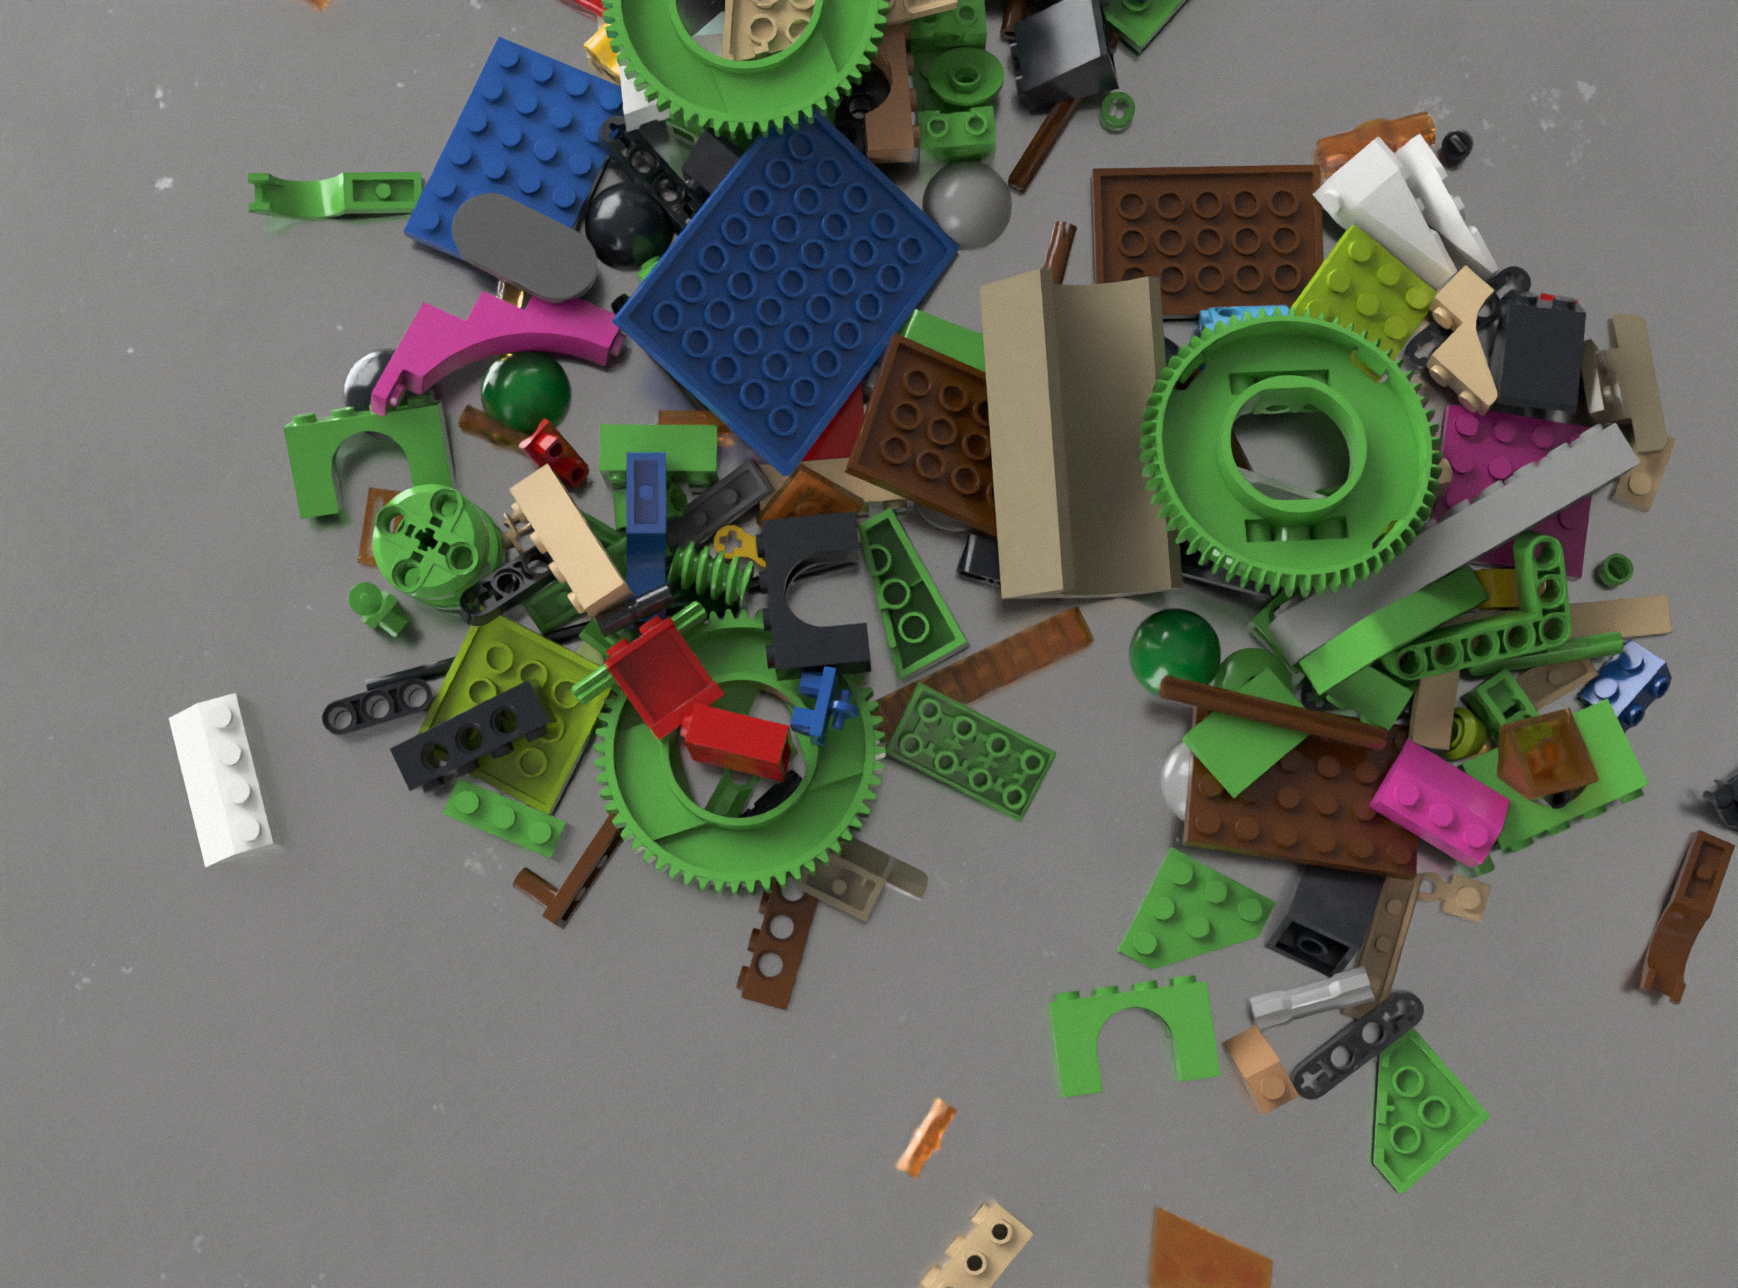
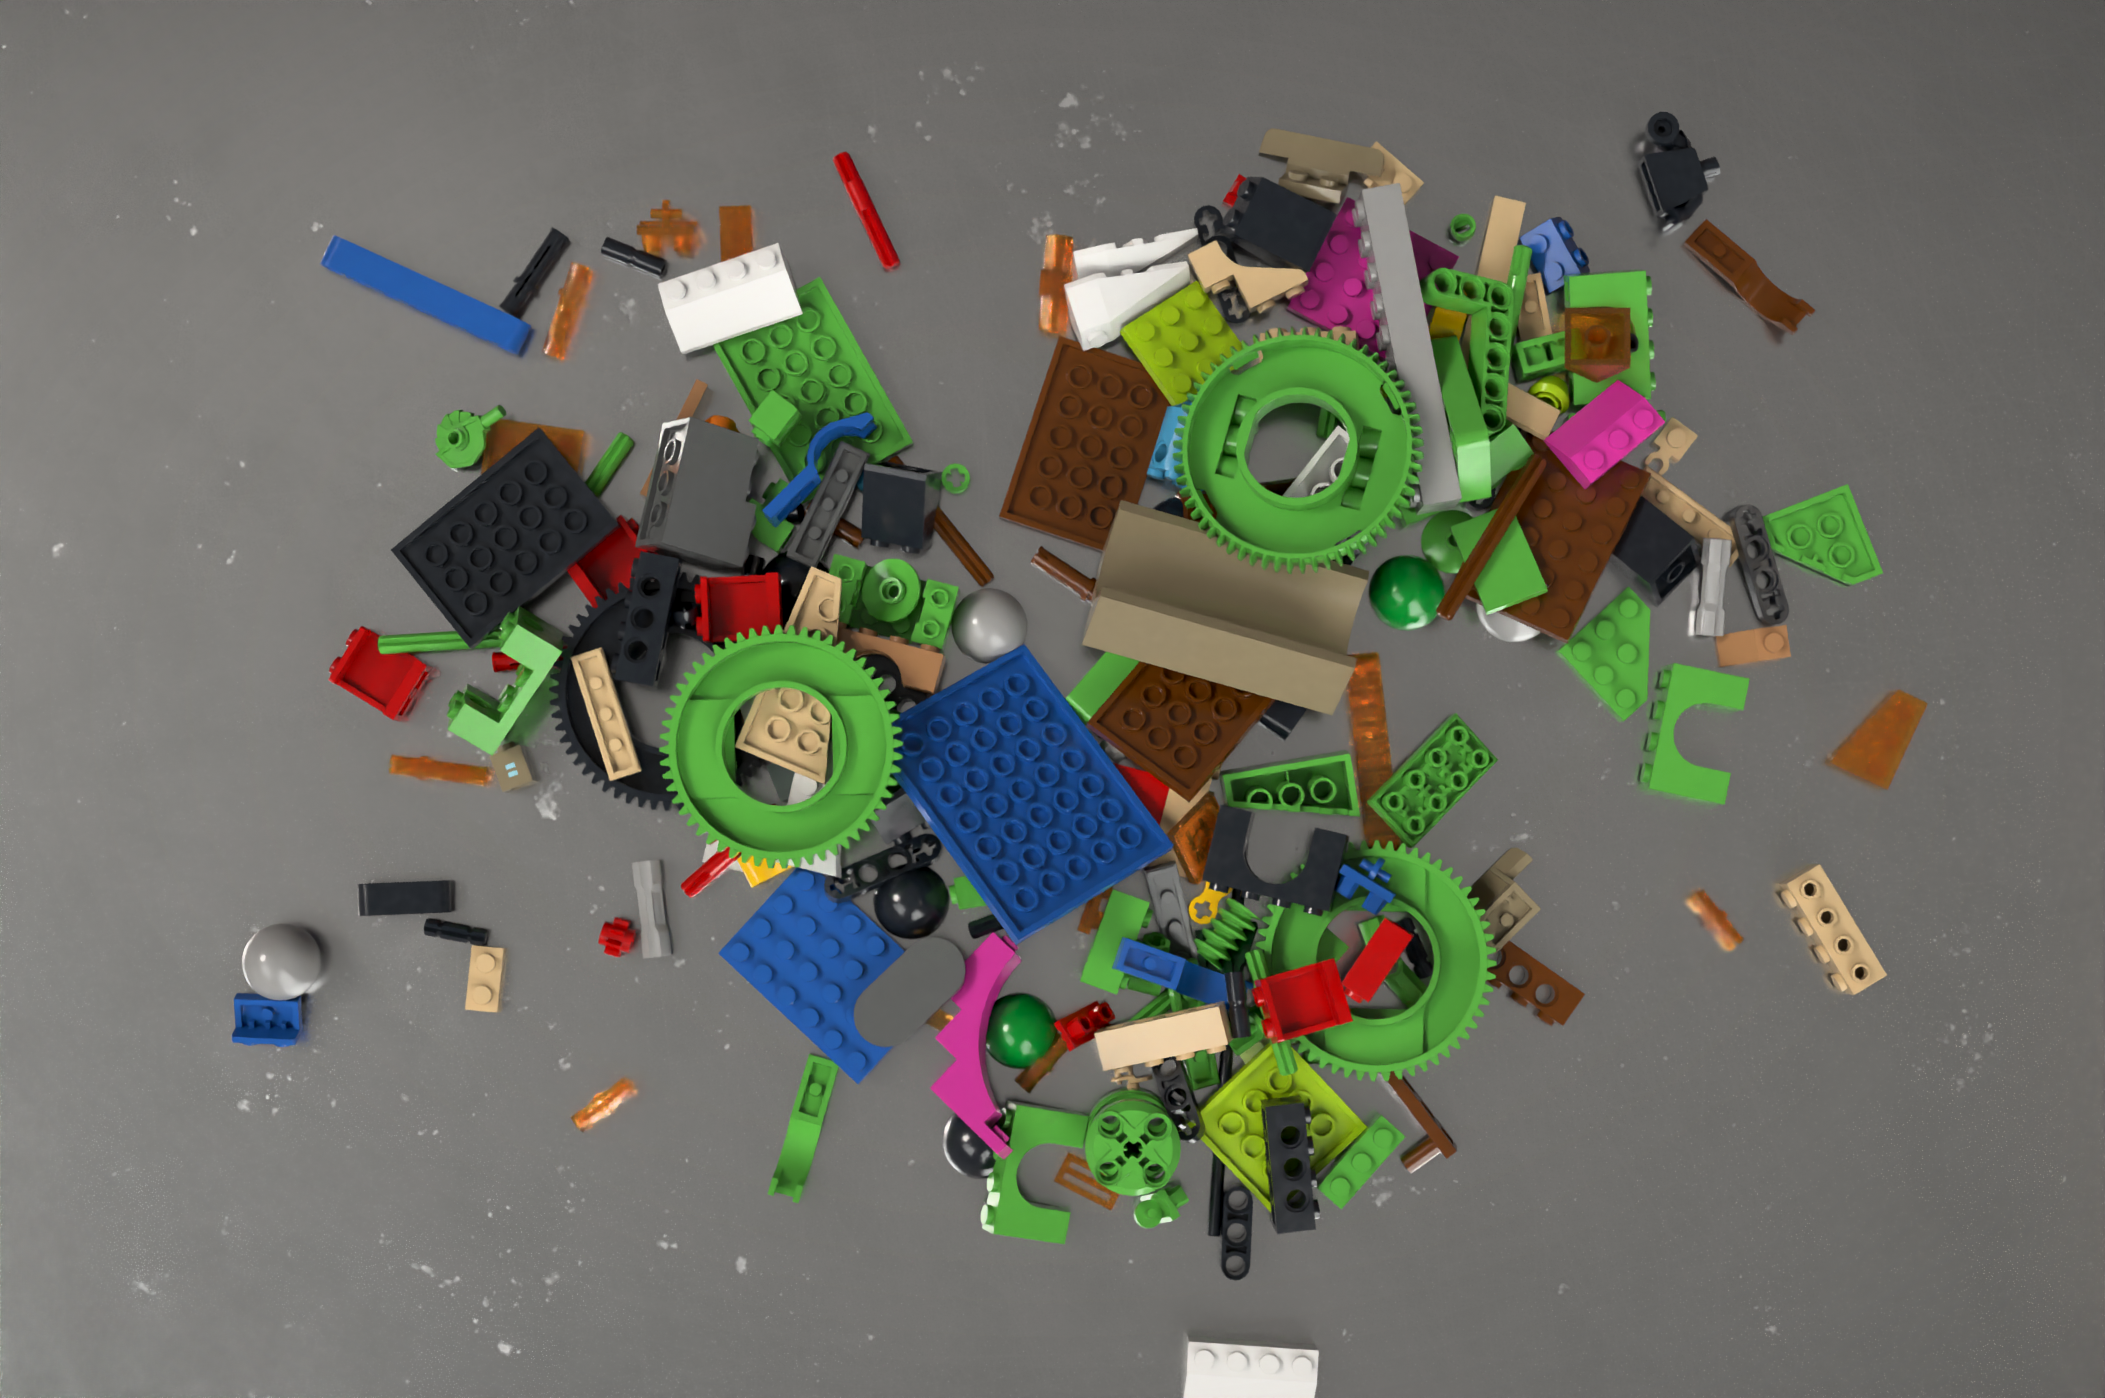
camera: 70 degrees left, 5 degrees up
black hinge [1442,129,1474,161] -> none

